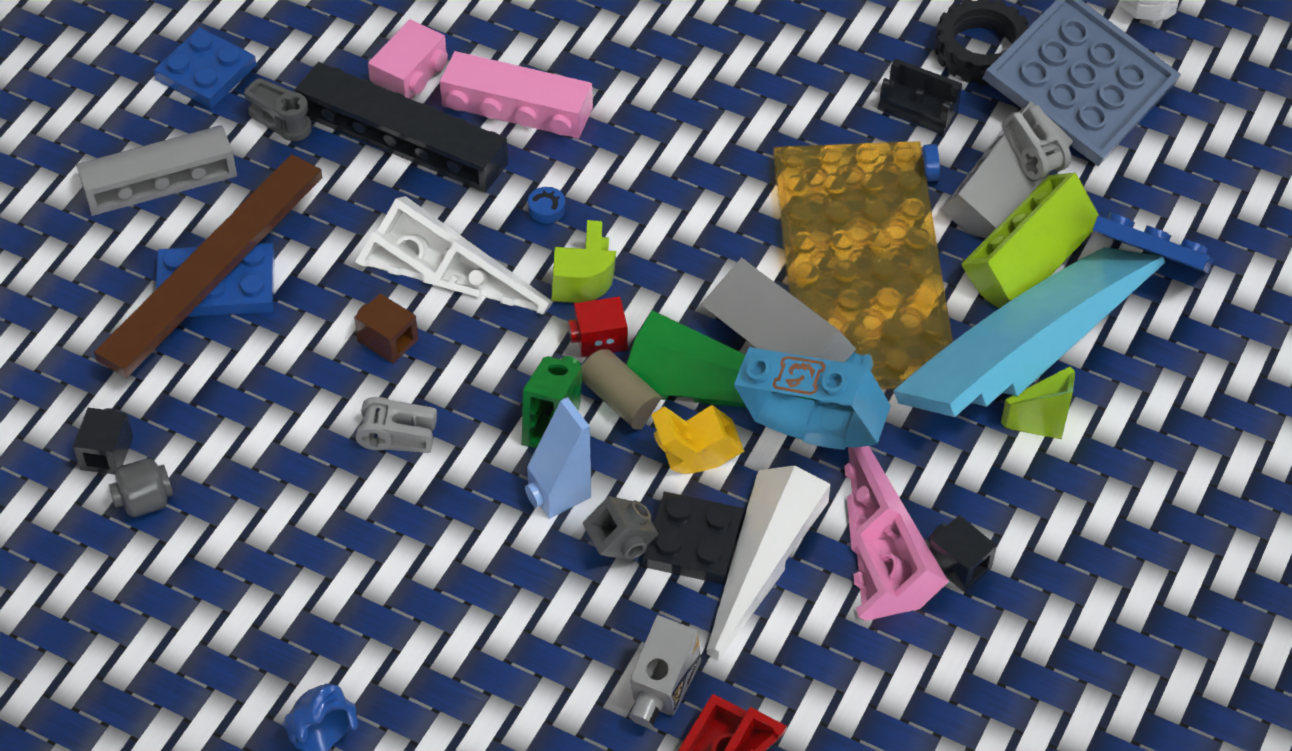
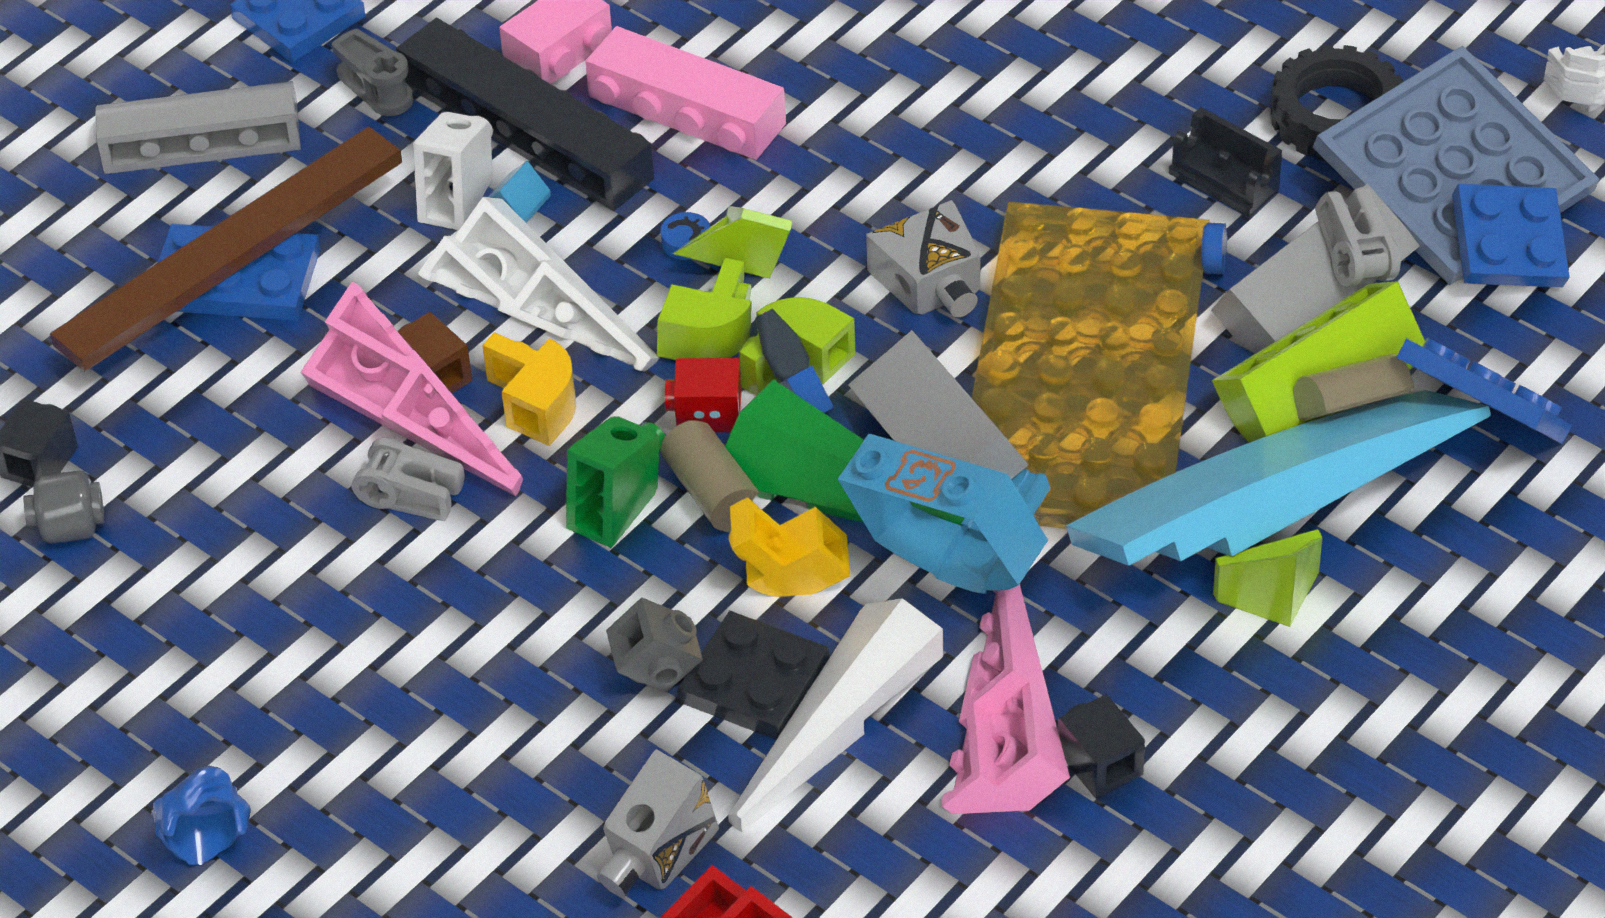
camera: 15 degrees right, 5 degrees down
light blue slope [525,397,591,519] -> none
none -> bright pink wedge [301,282,523,496]
none -> white torso [413,112,493,230]
none -> yellow brick [482,332,576,446]
none -> dark azure slope [488,161,551,223]
none -> lime slope [672,206,793,279]
none -> lime brick [739,297,856,396]
none -> black piece [755,308,834,413]
none -> light grey torso [866,200,980,317]
none -> dark tan brick [1294,354,1414,421]
none -> blue plate [1452,184,1570,288]

